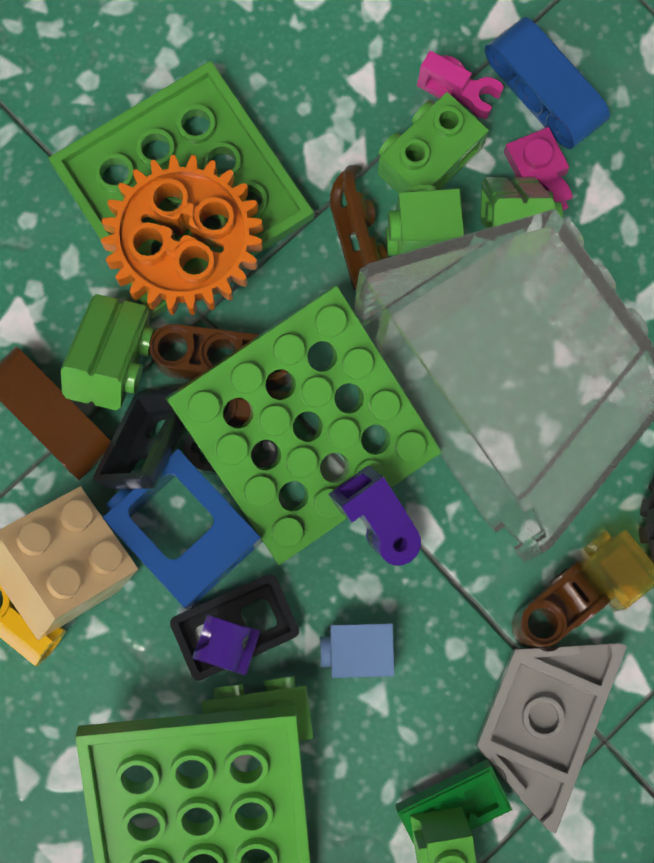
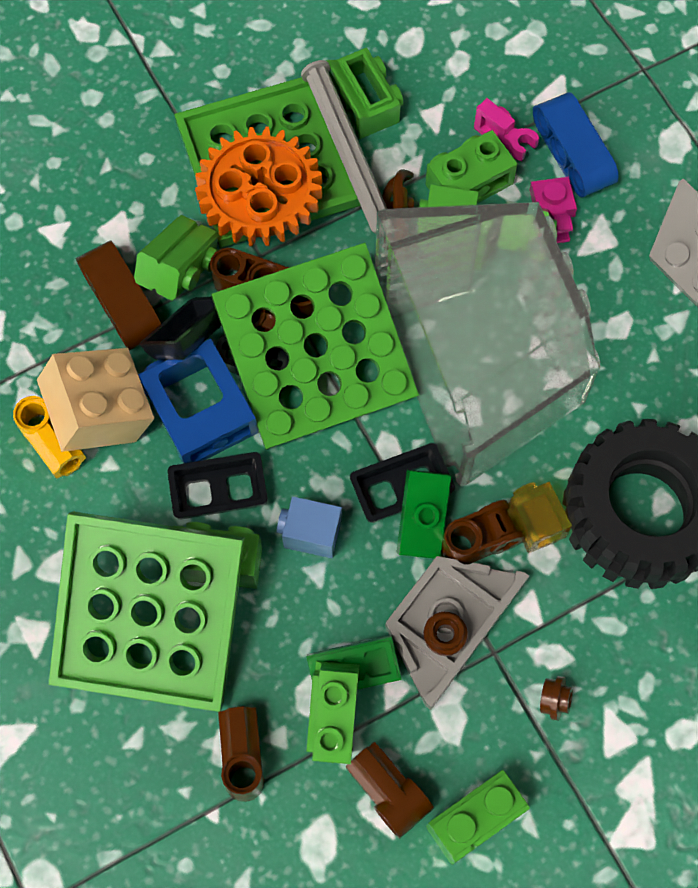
camera: 20 degrees right, 10 degrees down
dark purple leg [192,614,261,675] -> none
dark purple leg [328,465,421,566] -> none
none -> light grey axle [301,60,393,234]
none -> bright green window [326,47,403,139]
none -> black piece [350,443,455,523]
none -> green plate [396,469,451,559]
none -> reddish brown plate [423,612,468,656]

